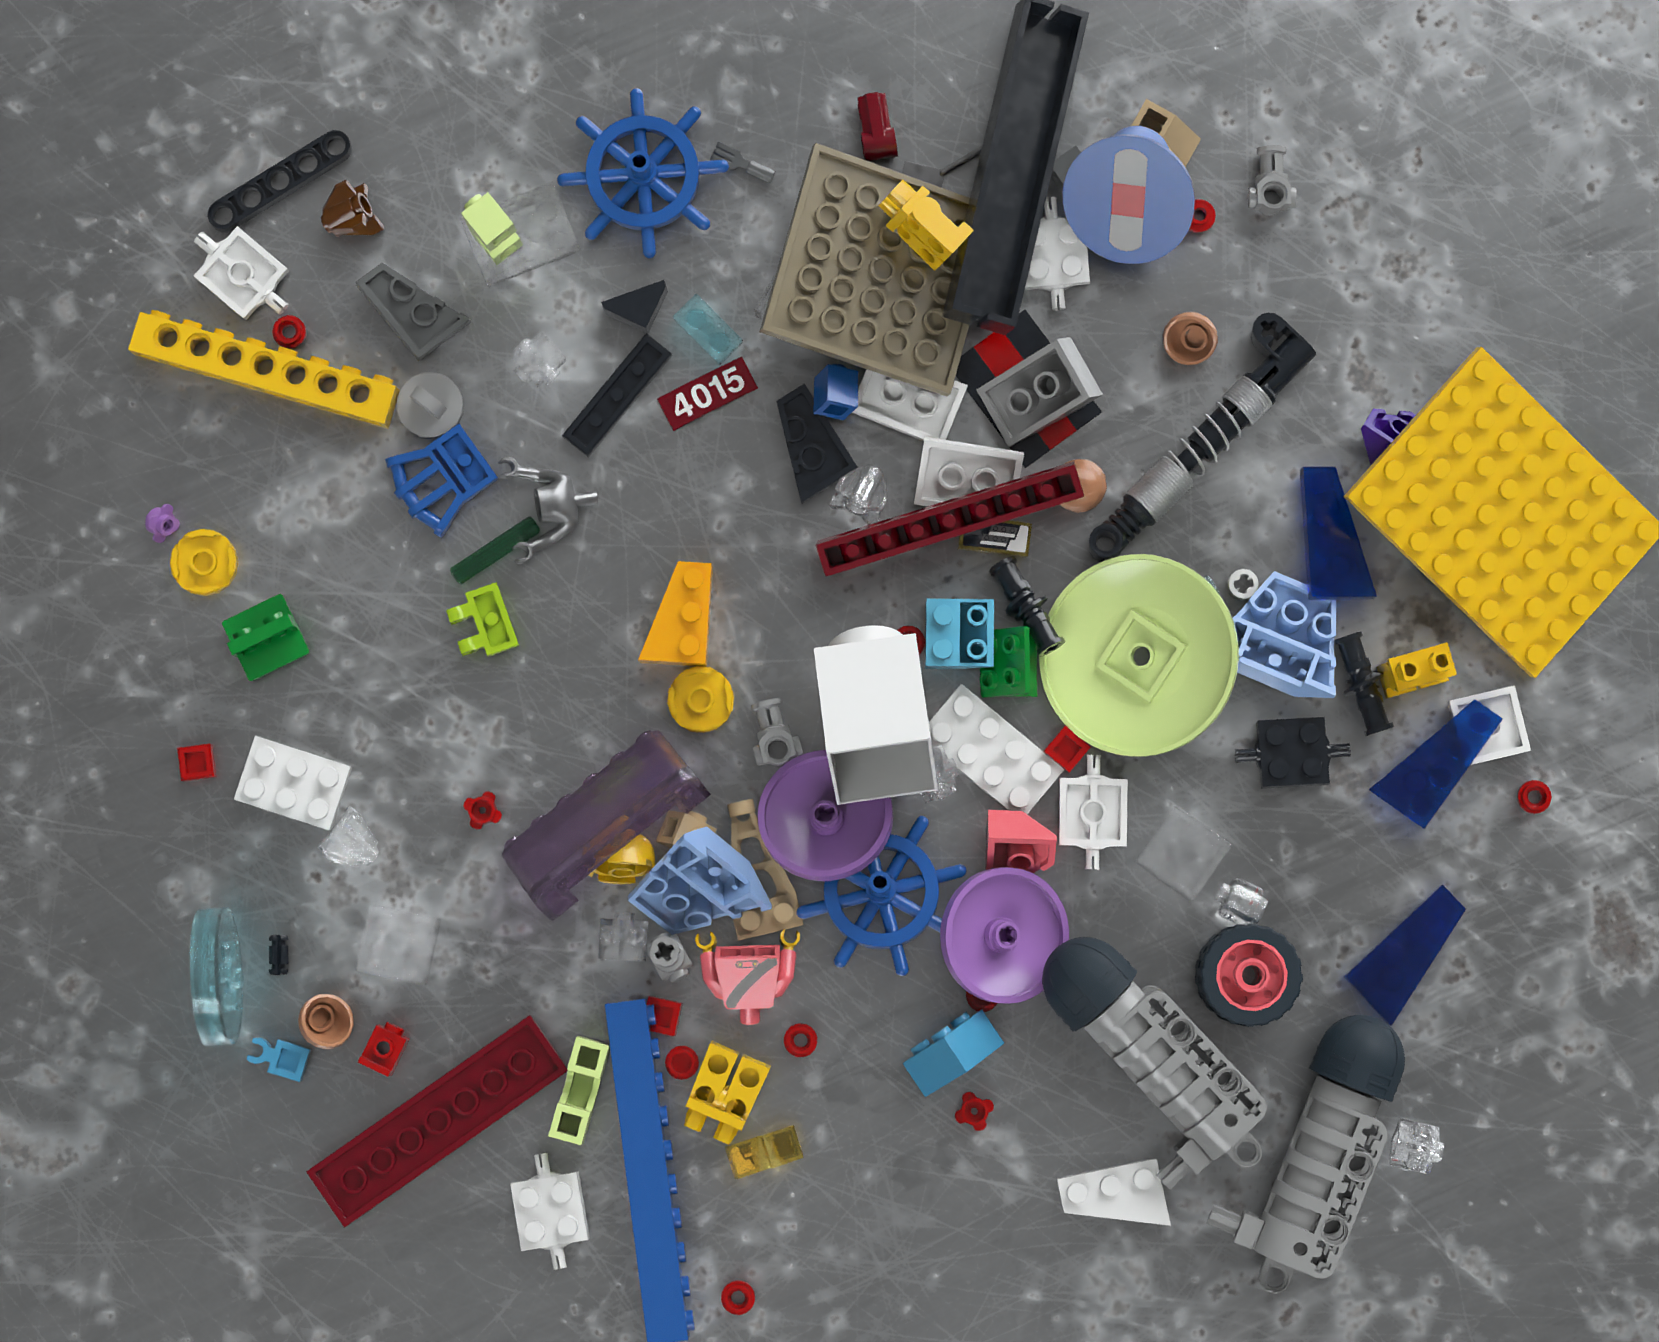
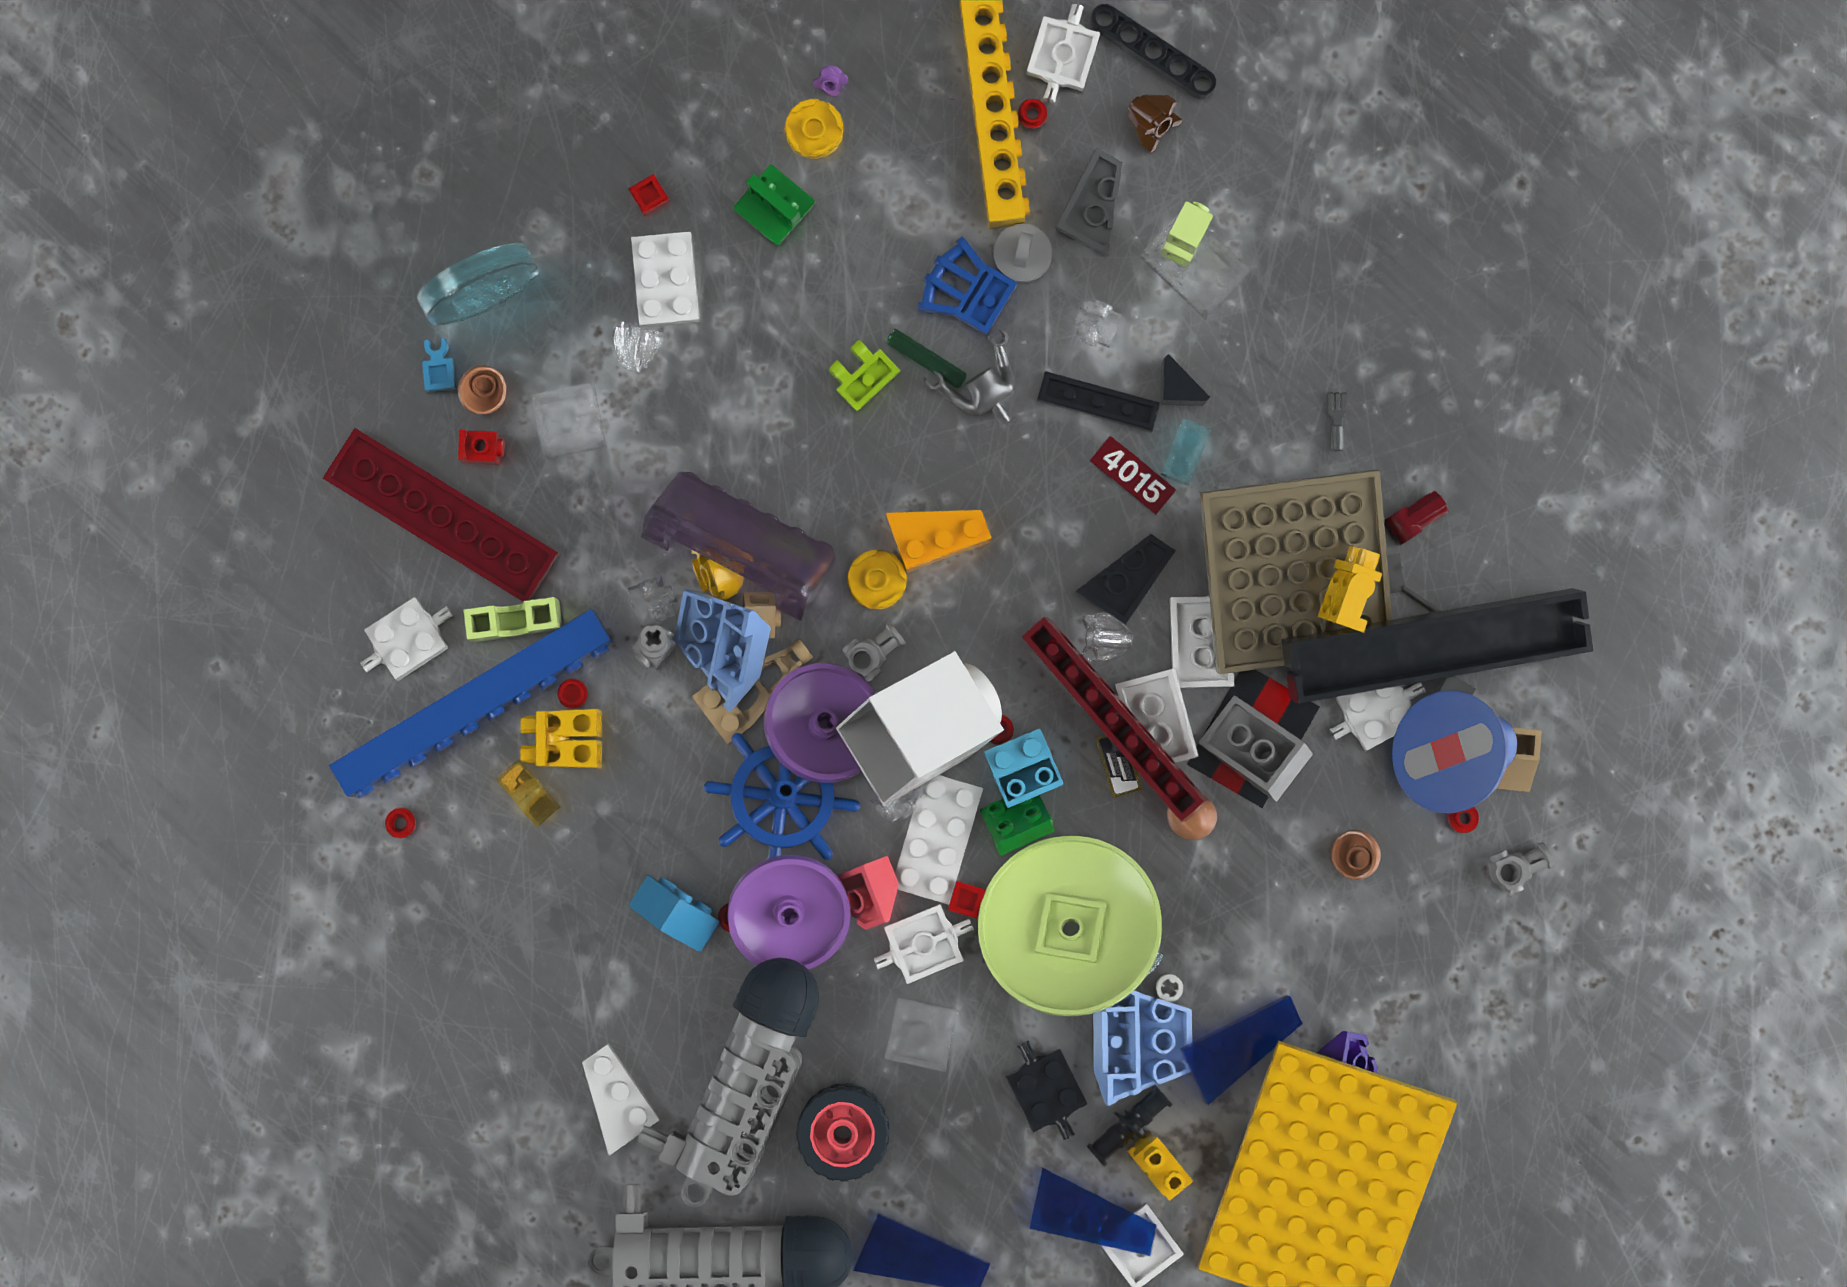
camera: 65 degrees right, 0 degrees up
black piece [269,935,288,975] -> none
red plate [463,791,502,830] -> none
blue piece [557,88,729,258] -> none
red plate [647,996,683,1036] -> none
coral torso [695,929,800,1025] -> none
red plate [784,1023,817,1057] -> none
blue brick [813,364,858,420] -> none
red plate [955,1092,994,1131] -> none
black piece [989,556,1065,657] -> none
black piece [1089,312,1316,562] -> none
clear head [1215,877,1268,925] -> none

